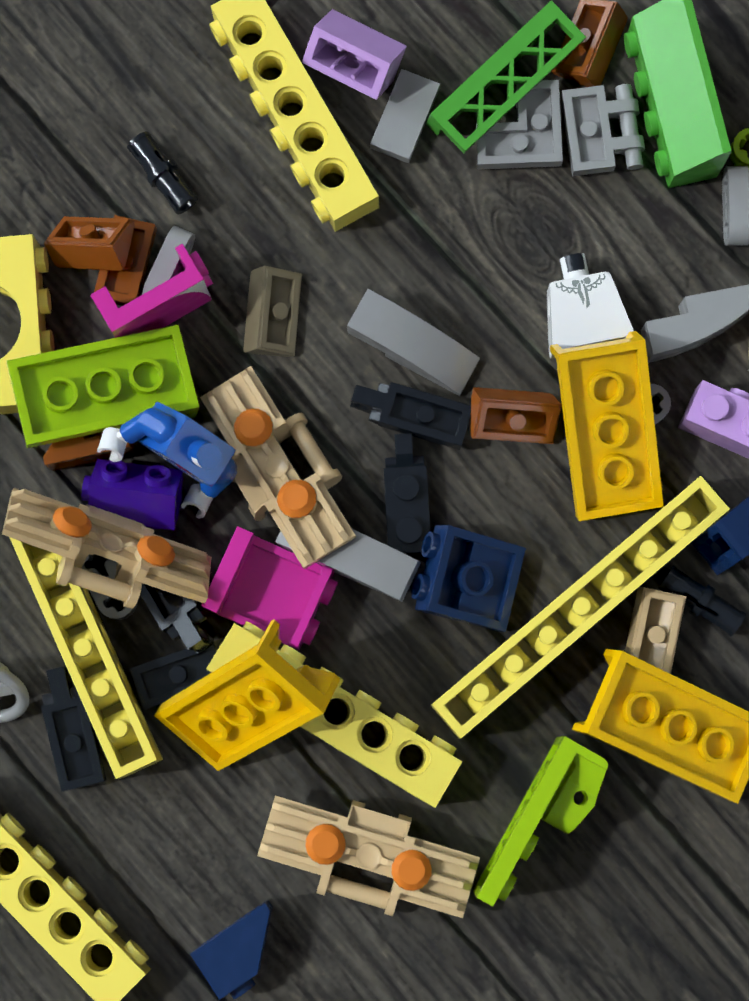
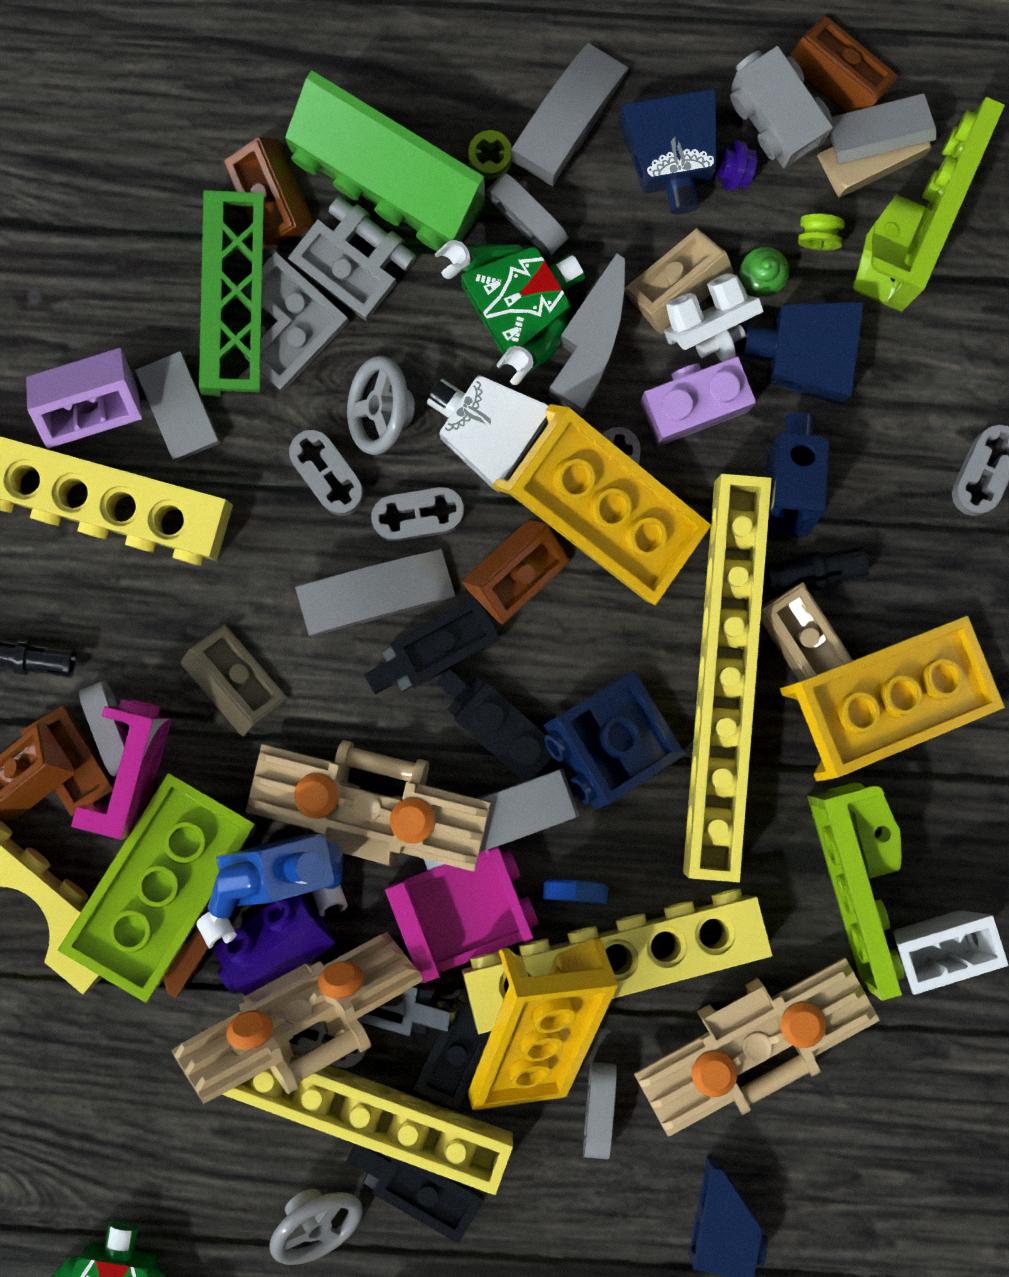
camera: 50 degrees left, 5 degrees up
none -> light grey beam [289,430,364,516]
none -> light grey piece [347,356,415,455]
none -> light grey beam [371,487,464,541]
none -> green torso [435,240,585,385]
none -> blue tile [542,879,608,904]
none -> light grey beam [583,1061,617,1159]
none -> white torso [893,910,1009,995]

